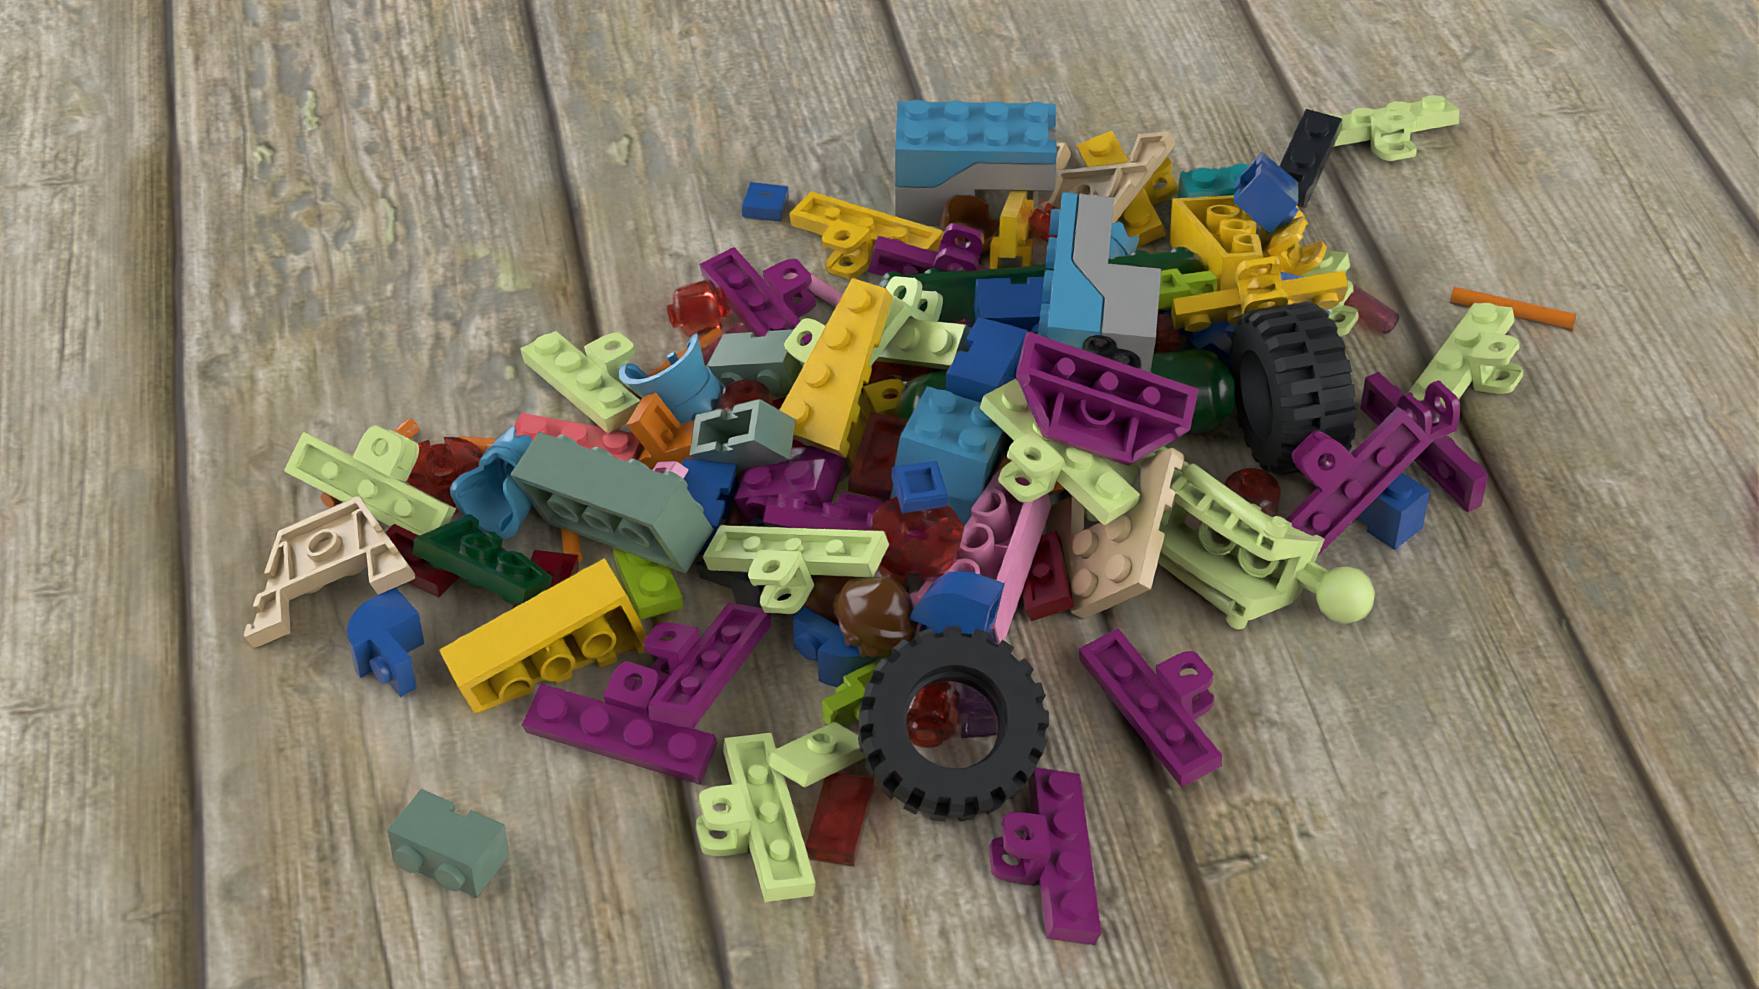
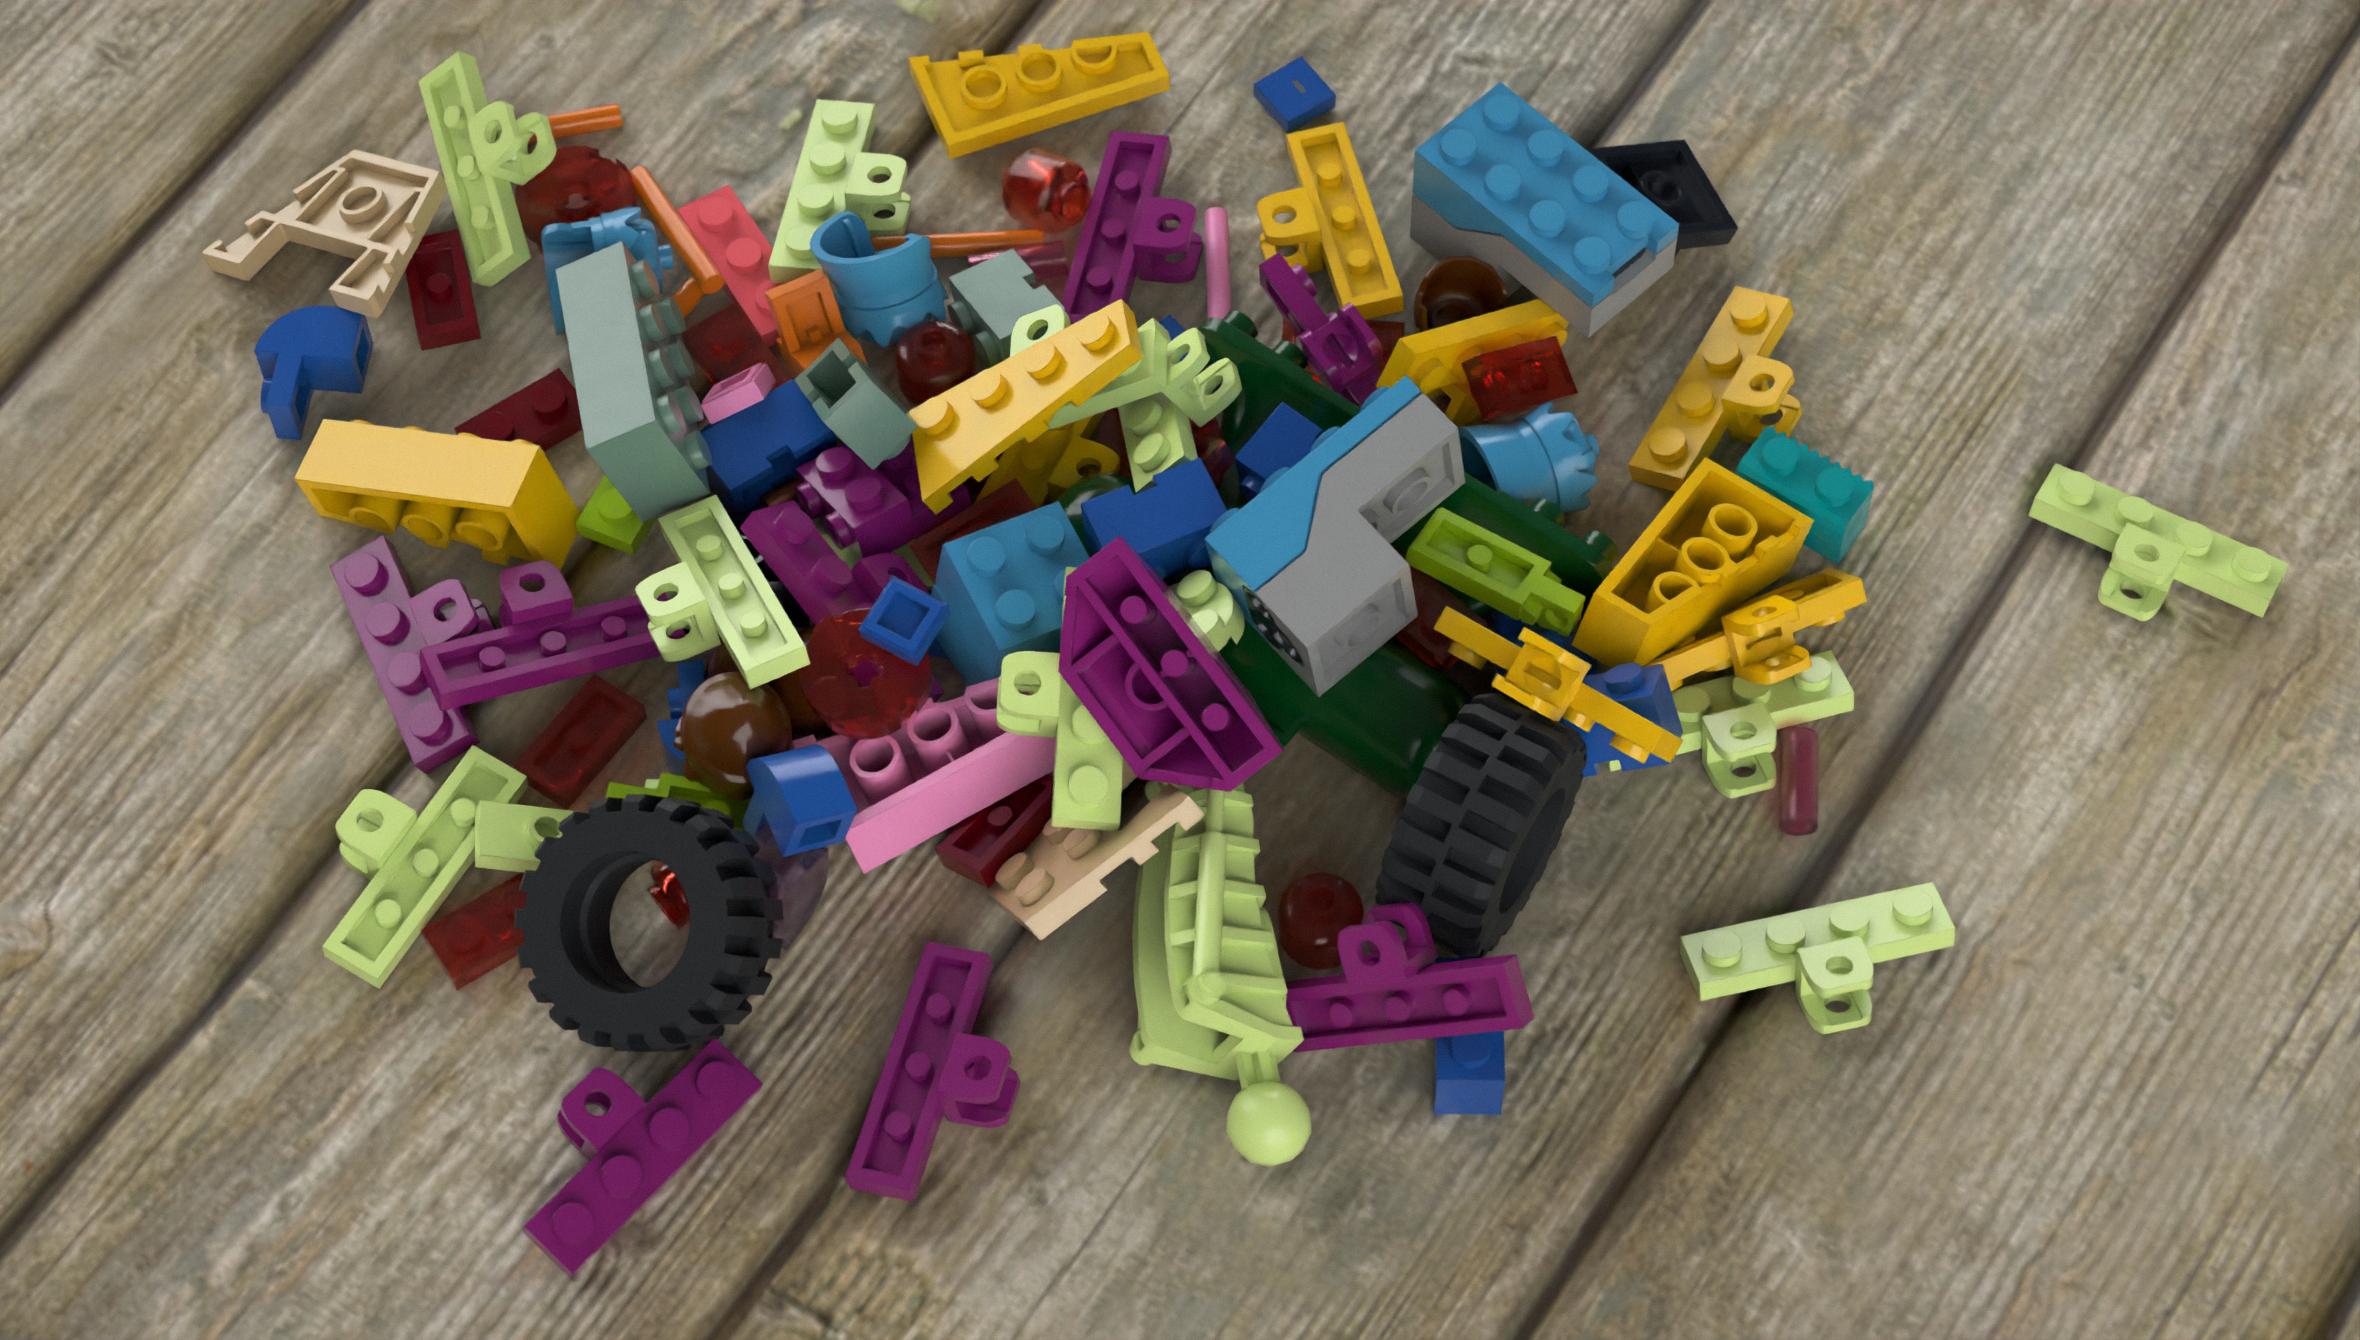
camera: 45 degrees right, 15 degrees up
sand green brick [387,789,510,898] -> none
dark green wing [412,514,552,605] -> none
tan wing [1033,131,1176,236] -> none
blue brick [1234,152,1299,233] -> none
black plate [1279,109,1342,208] -> none
magenta plate [1360,372,1488,512] -> none
orange bar [1450,286,1576,330] -> none
none -> clear red plate [513,674,647,810]
none -> yellow wing [908,32,1170,160]

